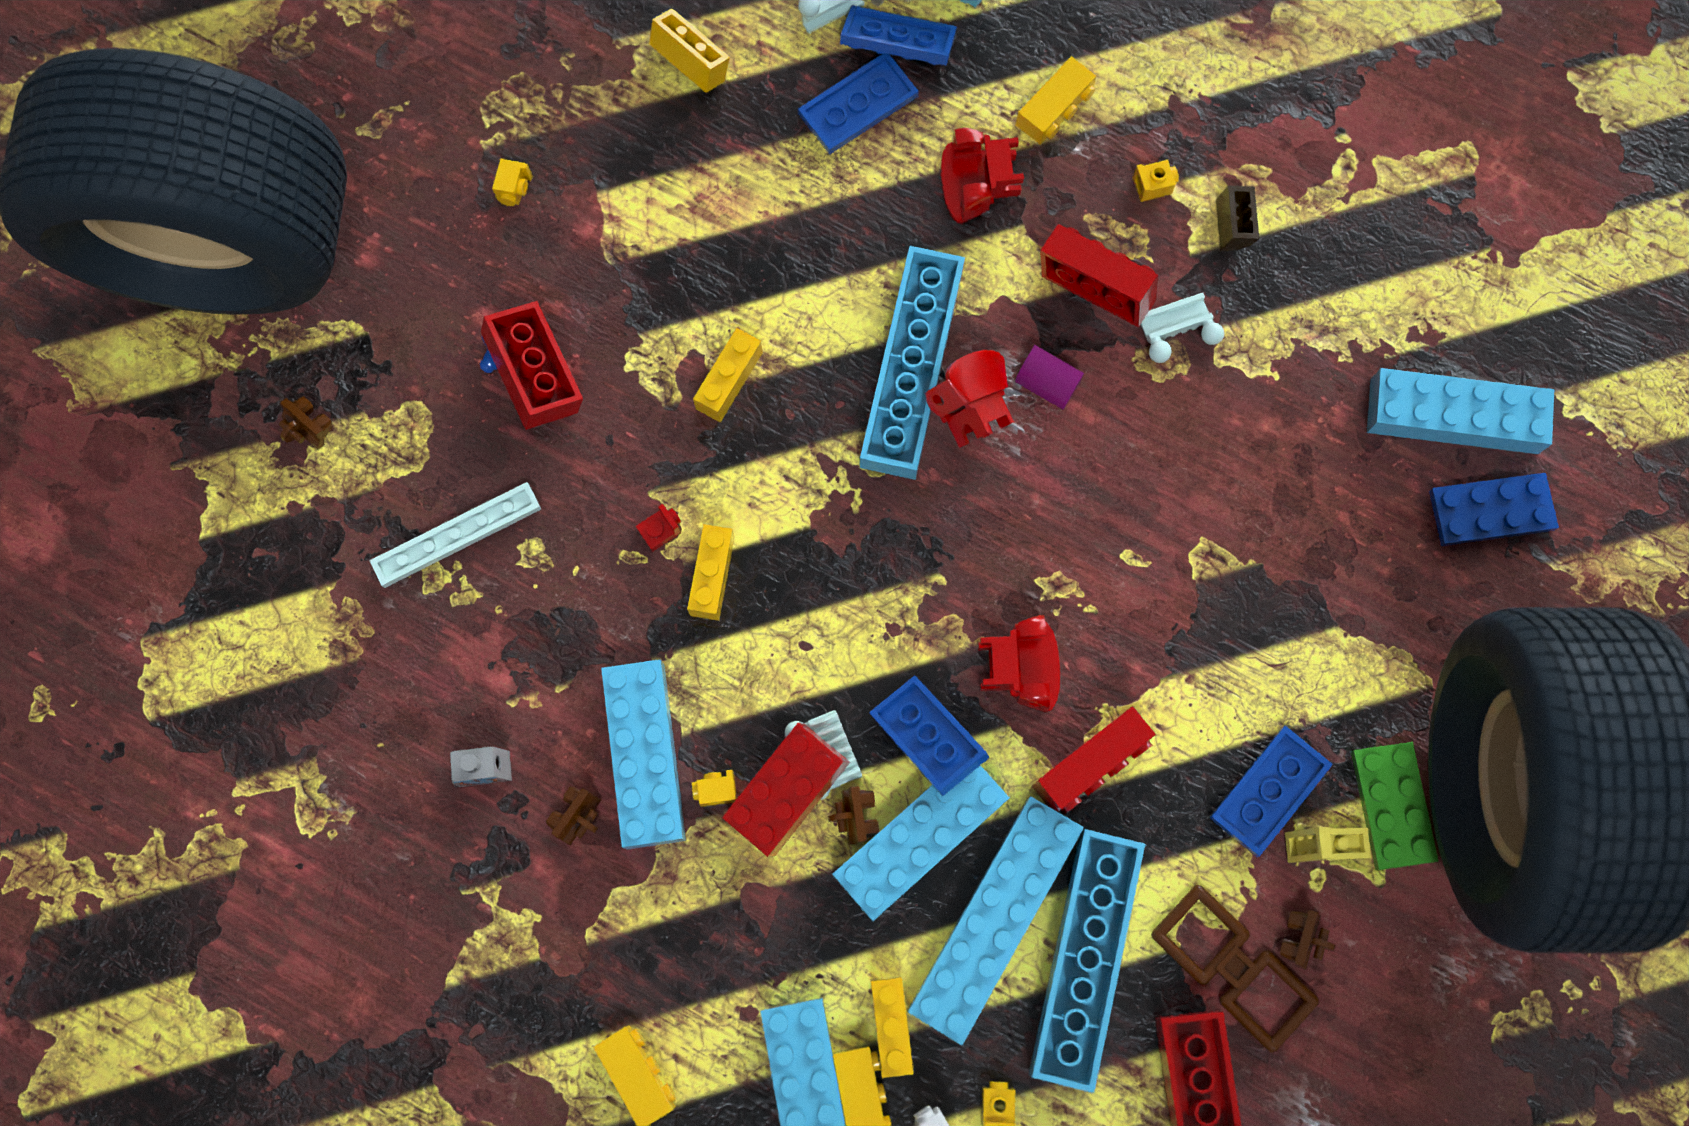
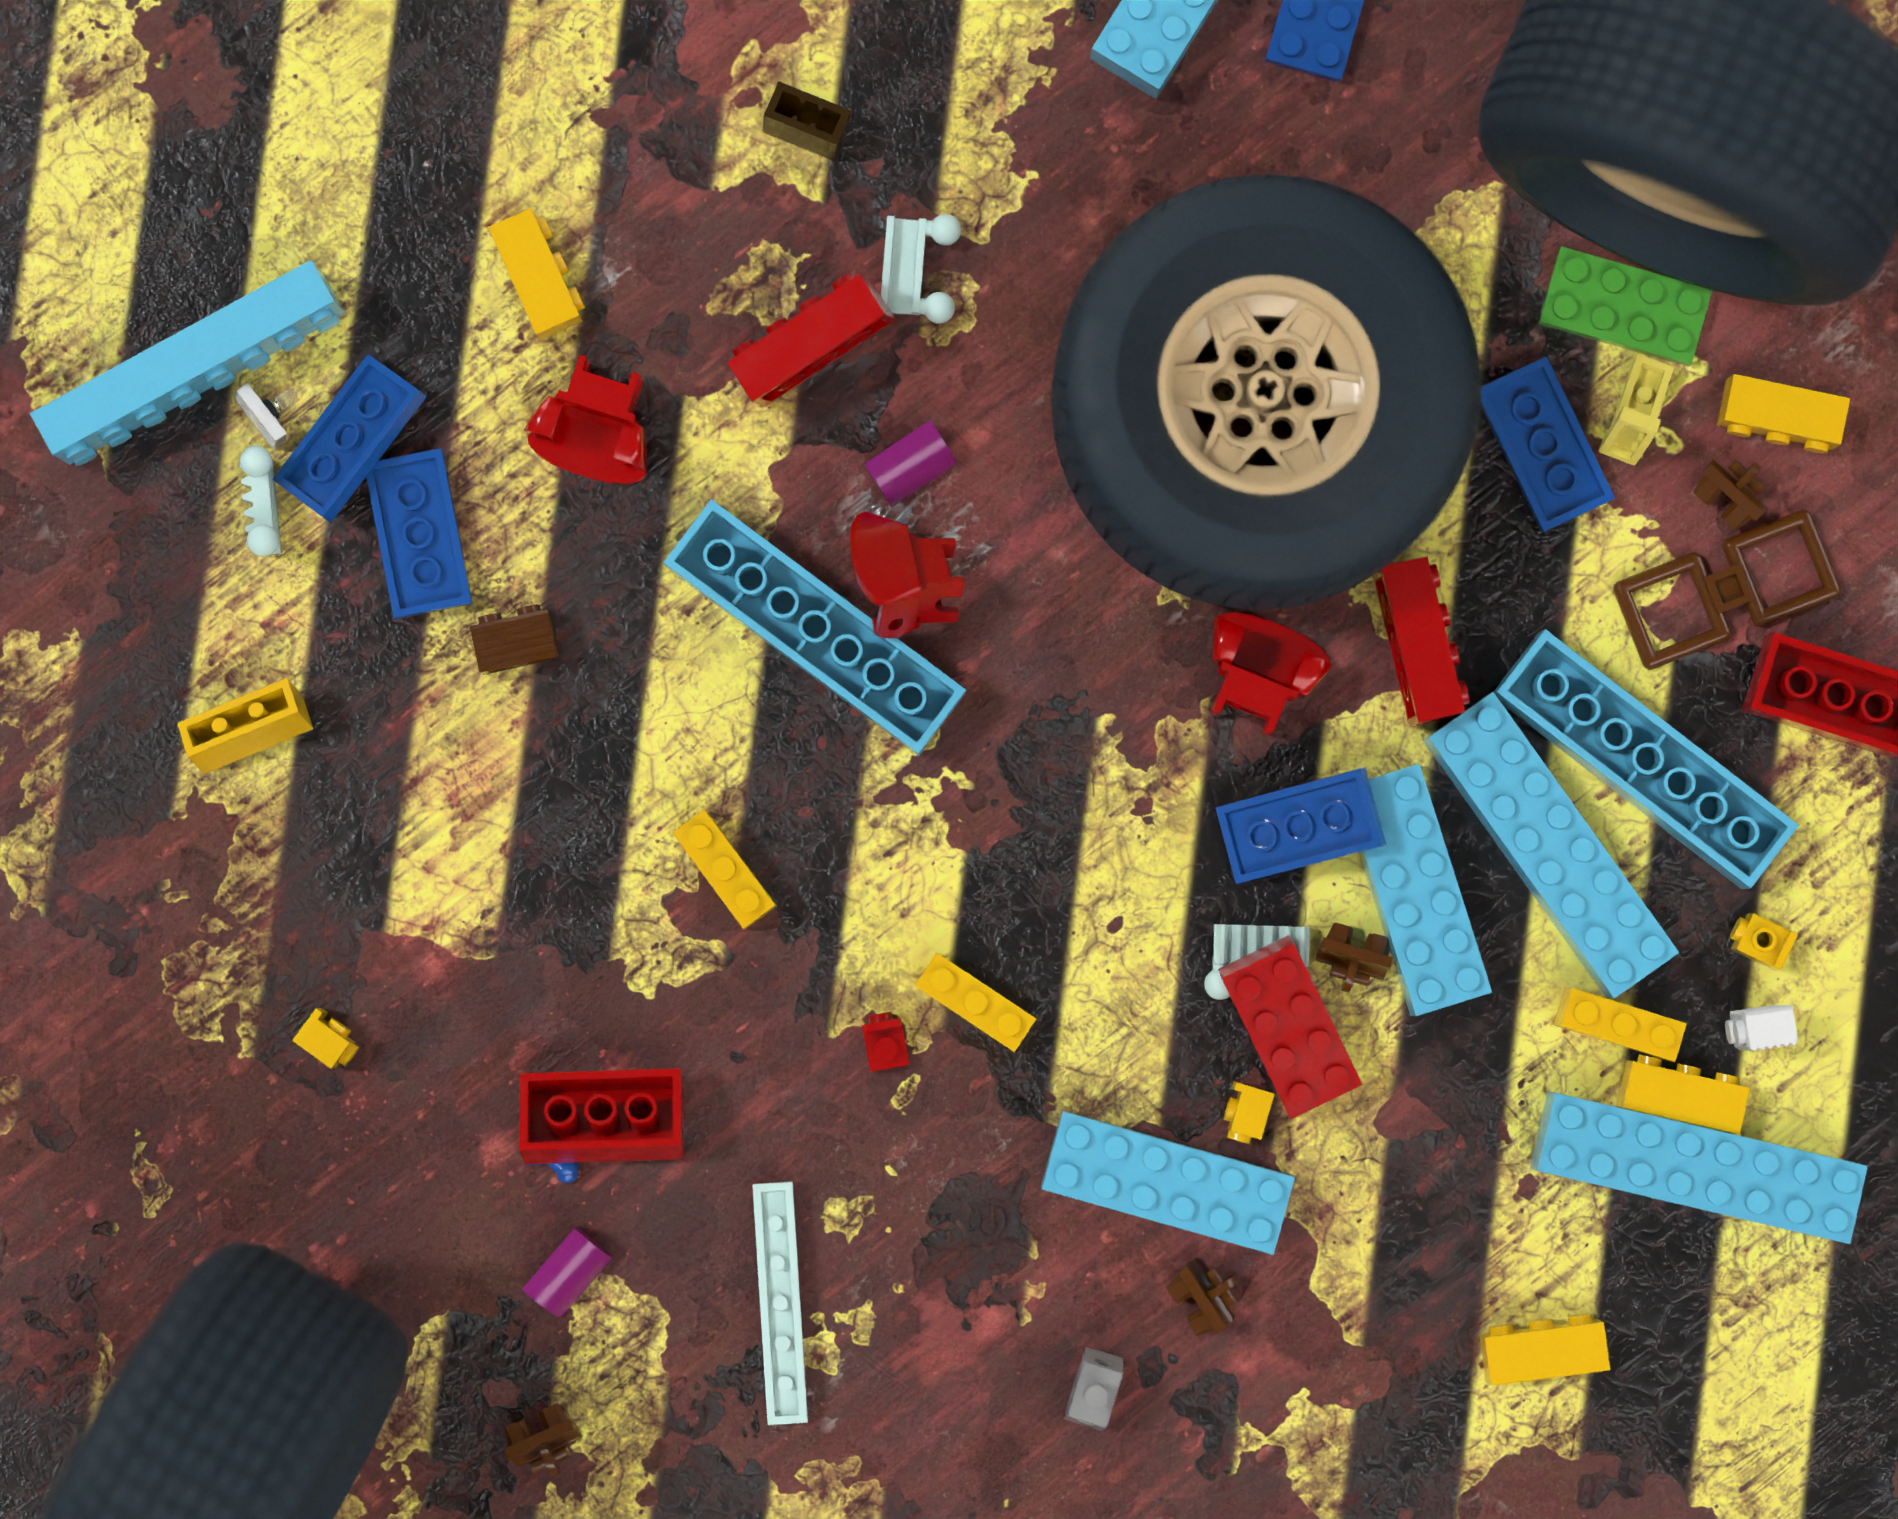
camera: 70 degrees left, 10 degrees up
yellow brick [1133,160,1179,202] -> none
none -> reddish brown brick [470,604,560,675]
none -> magenta brick [522,1226,613,1318]
none -> black wheel [1051,174,1482,609]
none -> yellow brick [1717,374,1850,454]

